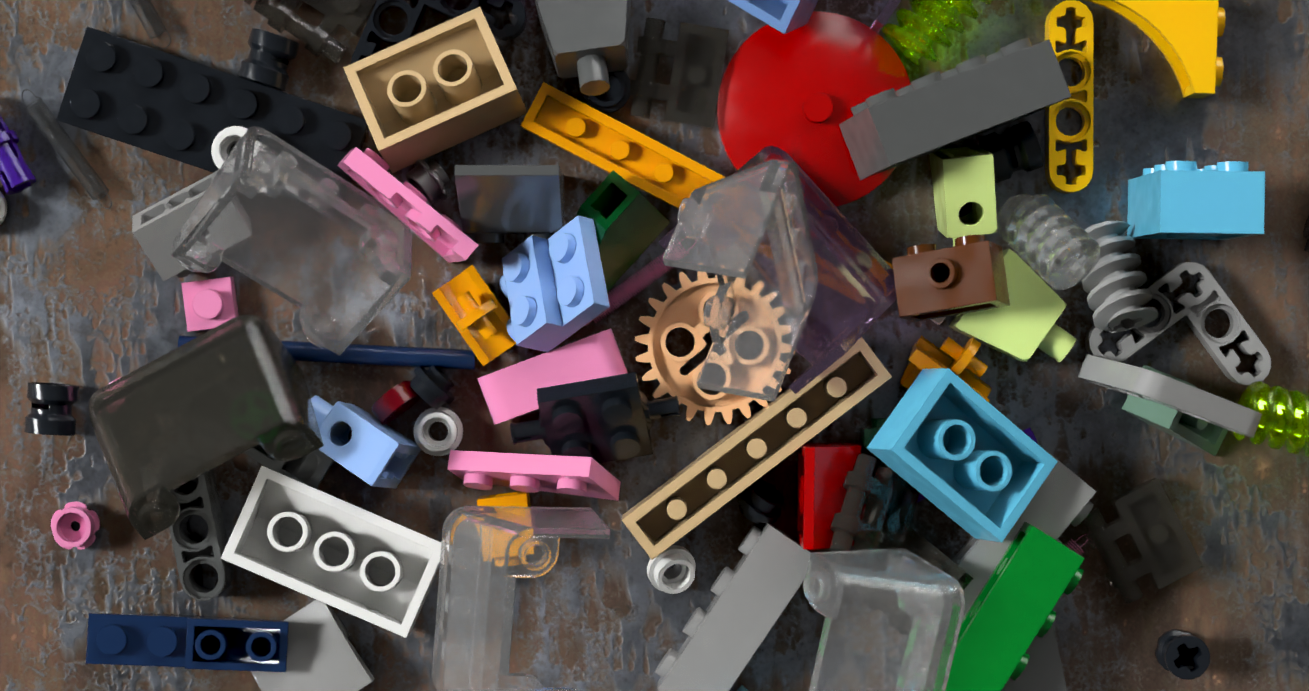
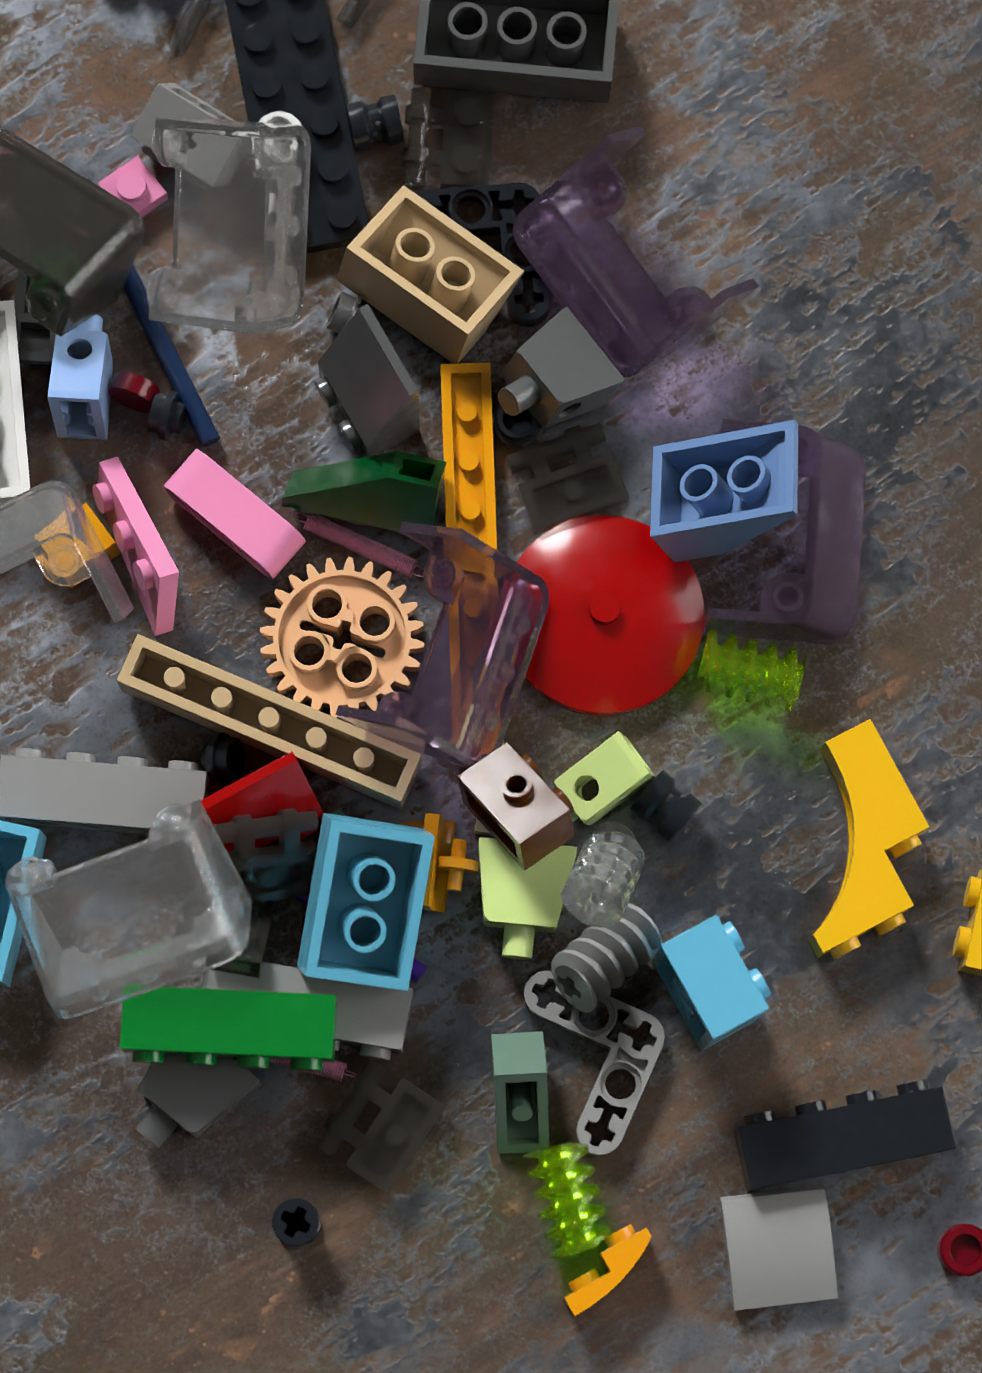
camera: 60 degrees right, 10 degrees down
bright pink wing [337,147,479,263] -> none
white plate [414,407,463,456] -> none
light orange hips [432,264,516,366] -> none
light blue plate [499,215,610,353] -> none
black plate [510,372,681,463] -> none
white plate [647,545,696,594] -> none
clear windscreen [662,158,818,402] -> none
dark grey brick [839,37,1071,180] -> none
yellow beam [1045,0,1094,194] -> none
light grey beam [1078,354,1262,438] -> none

